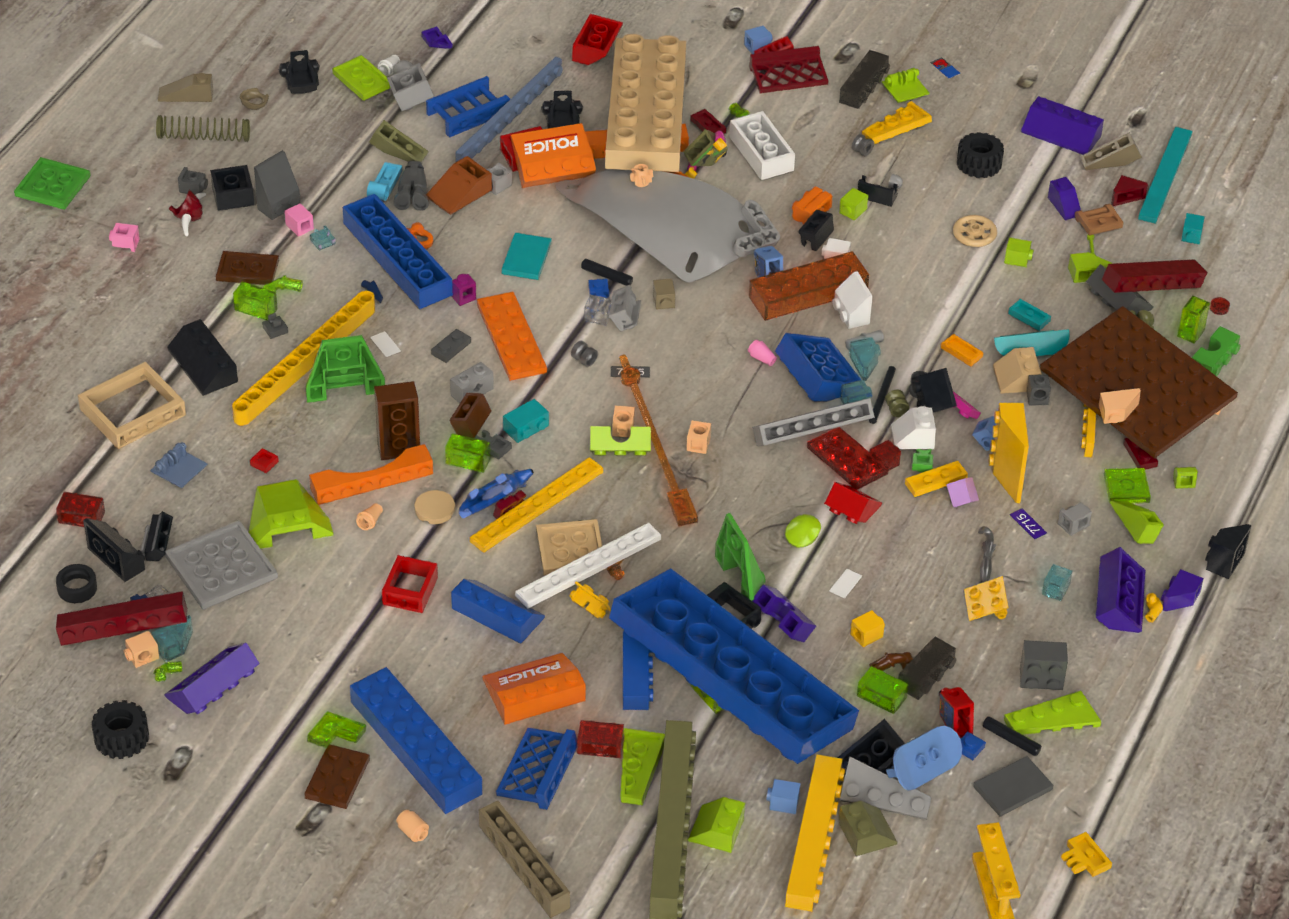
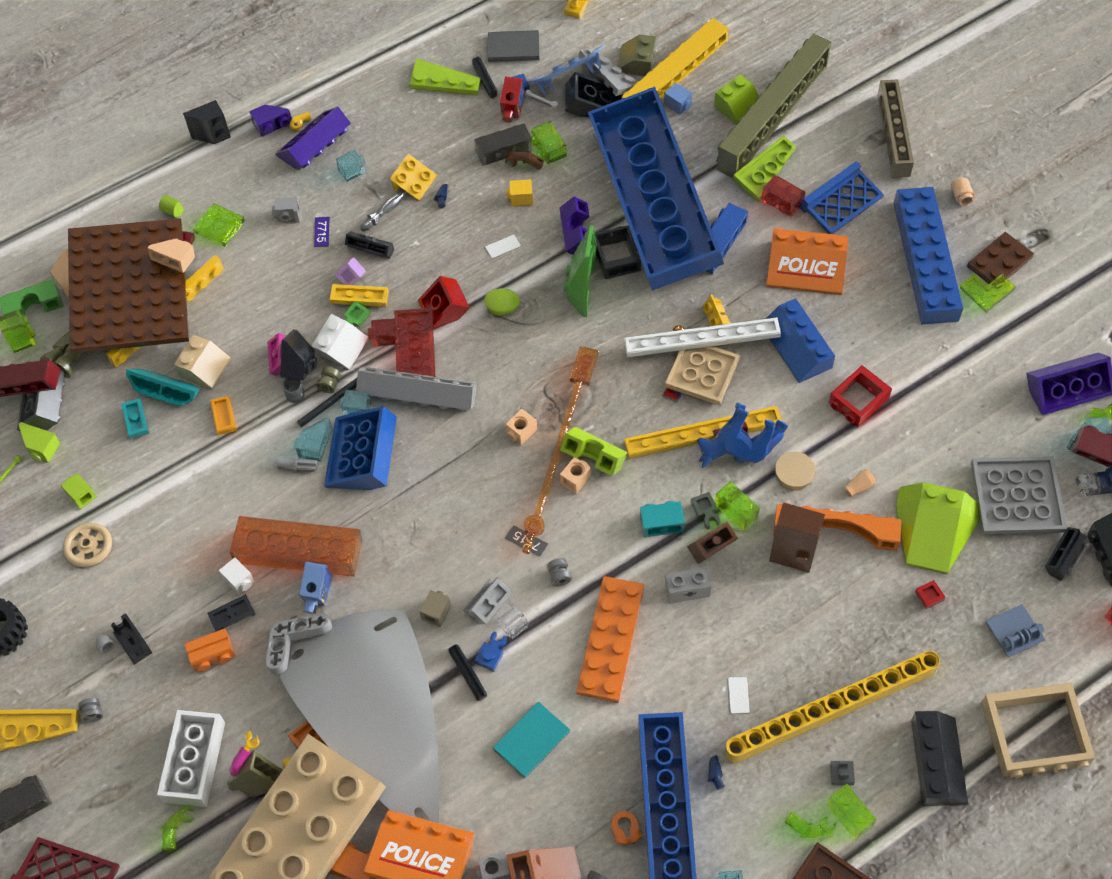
camera: 145 degrees left, 15 degrees up
bright green wedge [306,335,385,403] -> none
dark grey plate [431,329,471,363] -> none
magenta brick [451,274,476,306] -> none
light nougat gear [630,164,653,187] -> none
dark red plate [690,109,727,134] -> none
bright pink cone [748,340,777,366] -> none
white slope [832,271,872,329] -> none
lime brick [839,188,868,221] -> none
medium blue brick [972,416,996,451] -> none
yellow slope [988,403,1029,503] -> none
dark grey brick [1020,640,1068,690] -> none
dark grey brick [1026,374,1051,406] -> none
lime slope [1110,501,1164,544] -> none
none -> black piece [345,231,394,259]
none -> dark blue bar [433,184,448,208]

